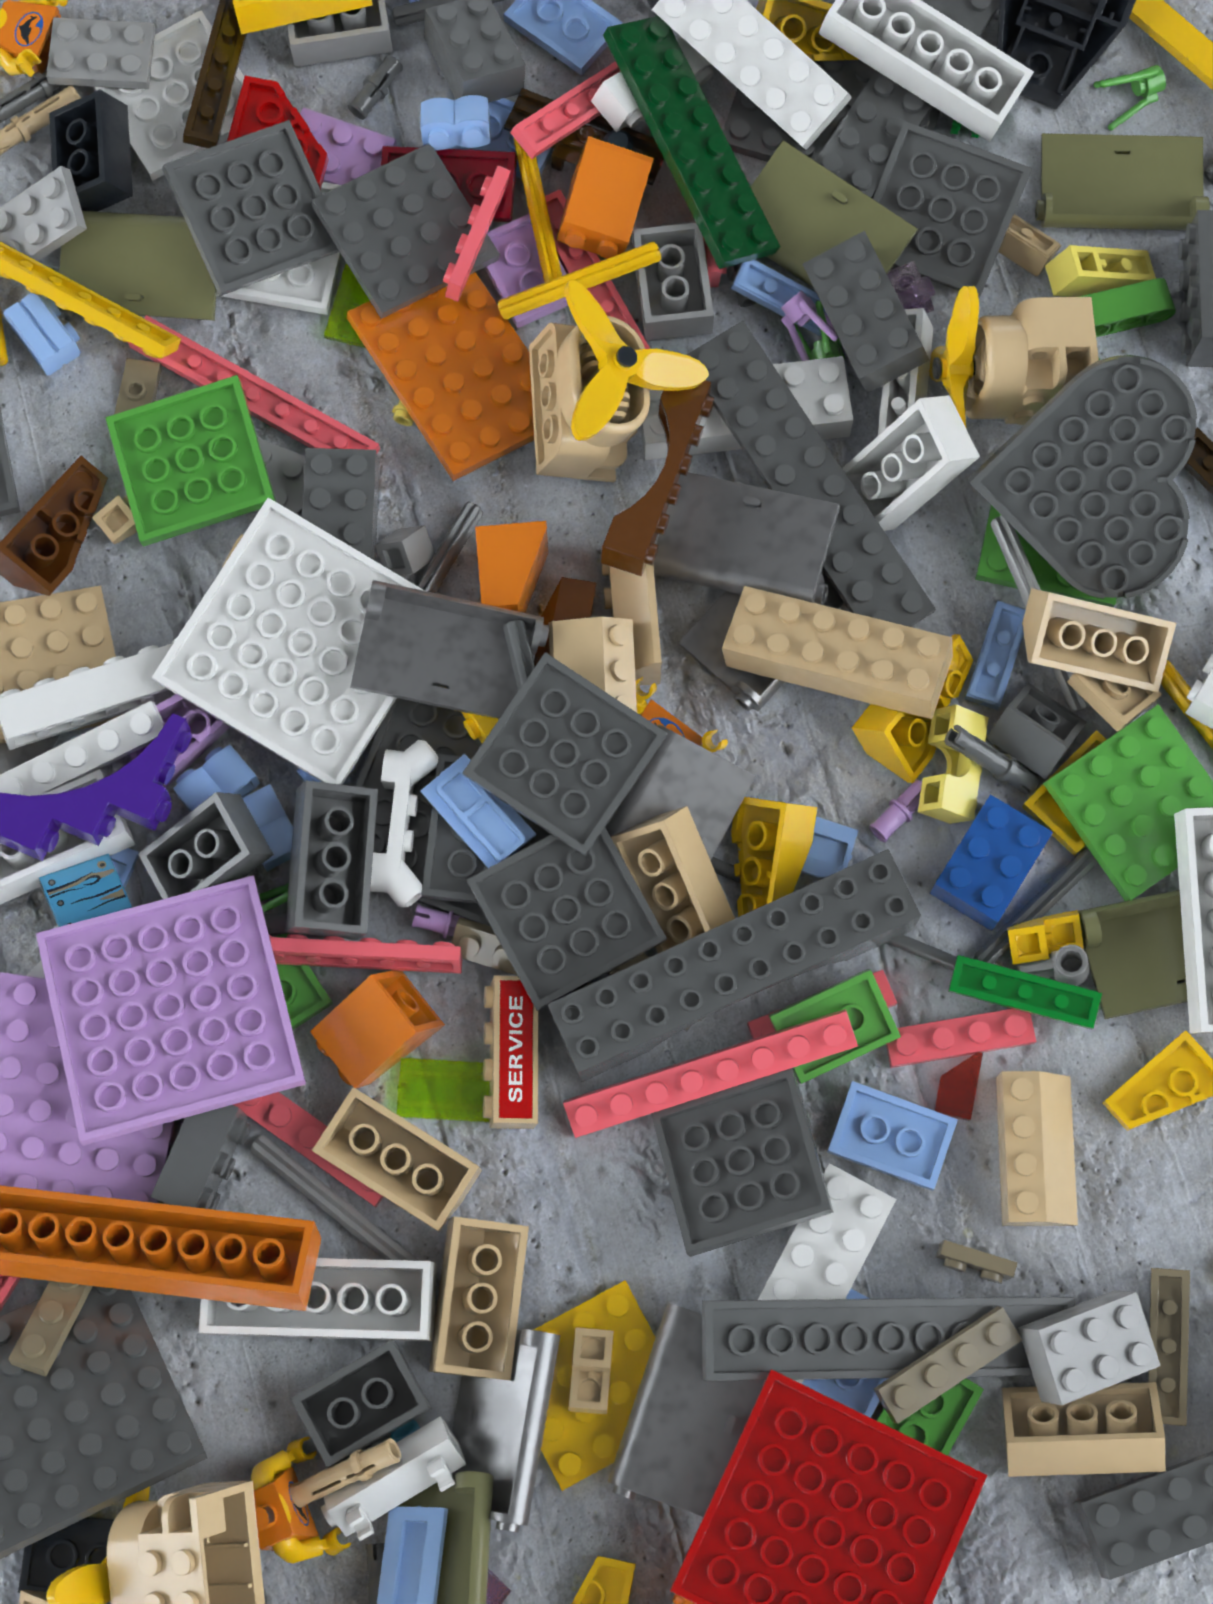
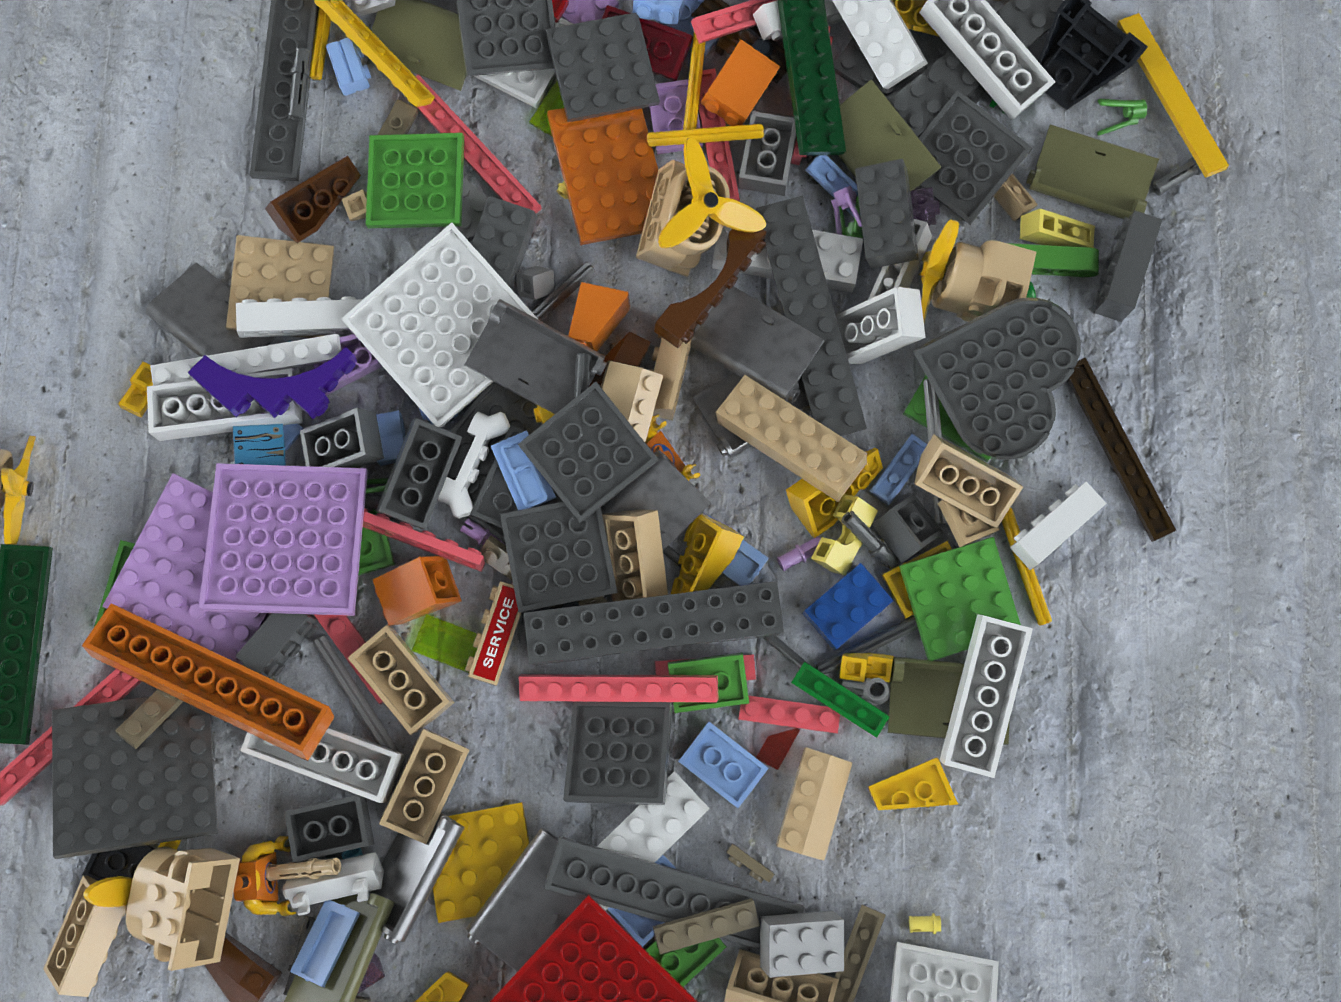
camera: 20 degrees right, 5 degrees up
light blue brick [173,745,260,812] -> none
coral plate [443,166,510,302] -> none
tan slope [568,1327,614,1414] -> none

